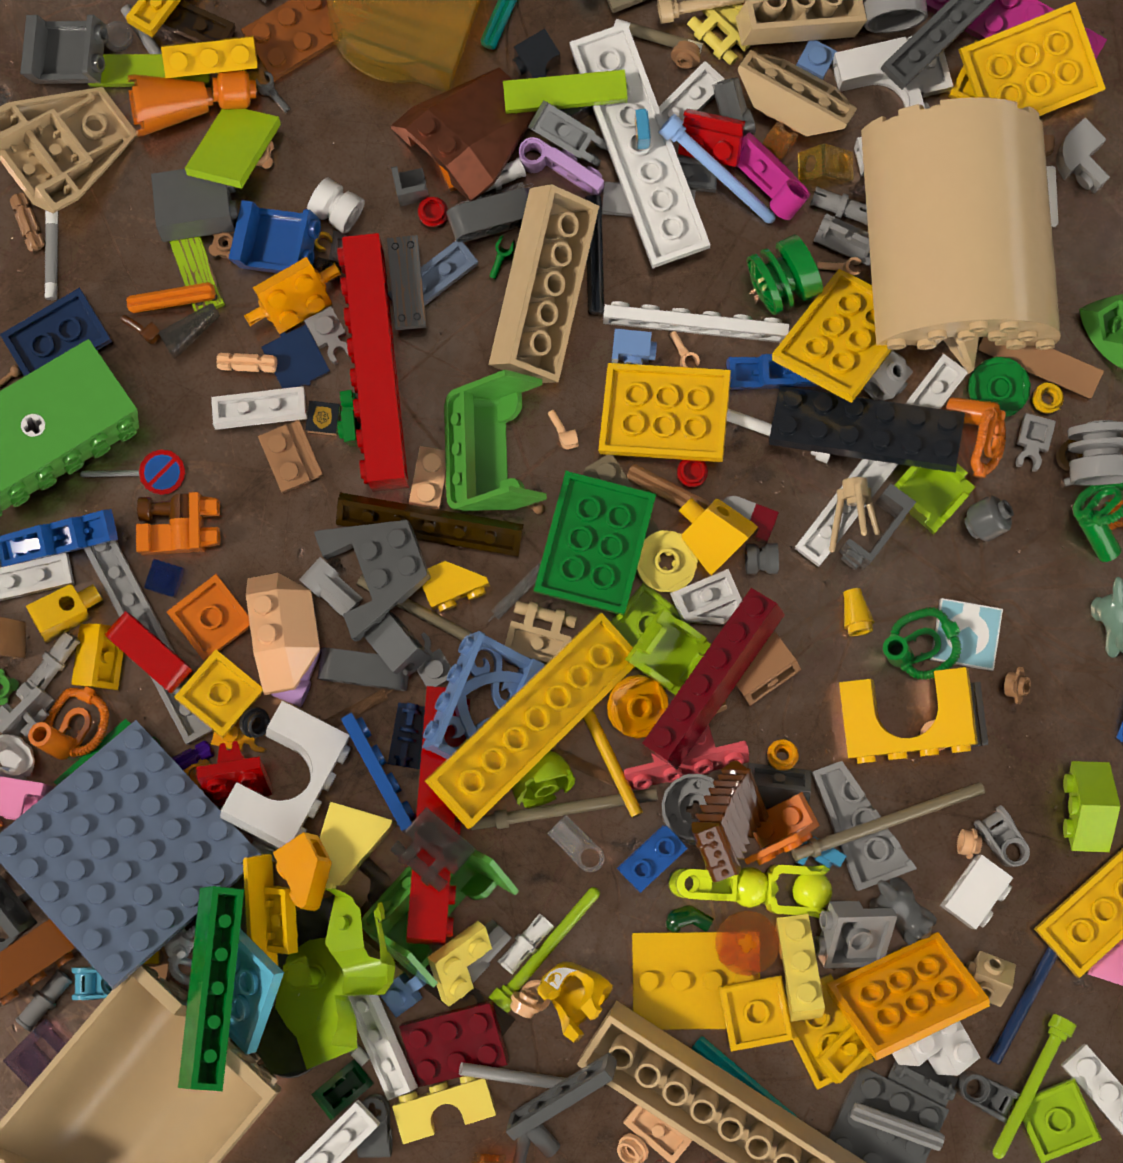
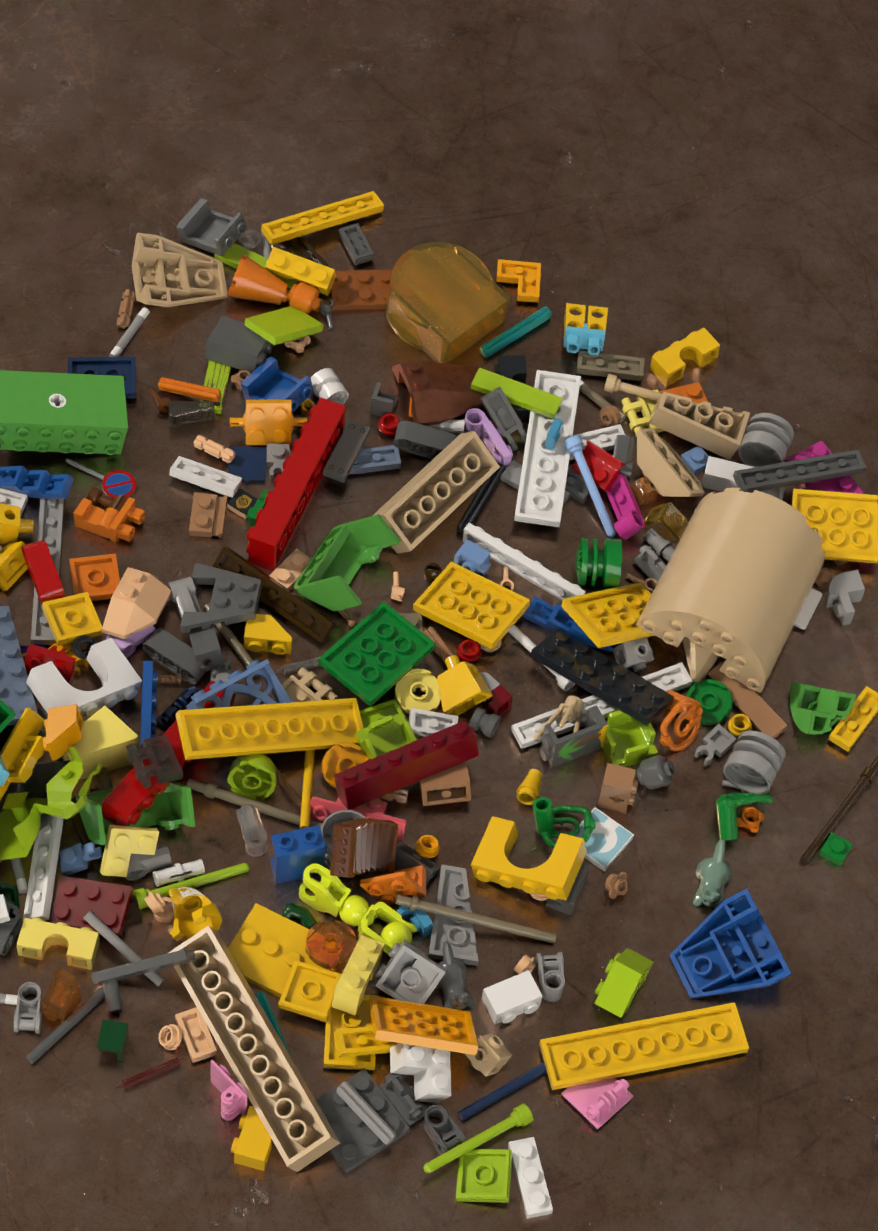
camera: 20 degrees right, 25 degrees down
clear blue plate [144,559,185,598] -> none
green hand [489,235,516,279] -> none
none -> dark brown hinge [423,563,442,583]
none -> medium nougat brick [597,763,639,814]

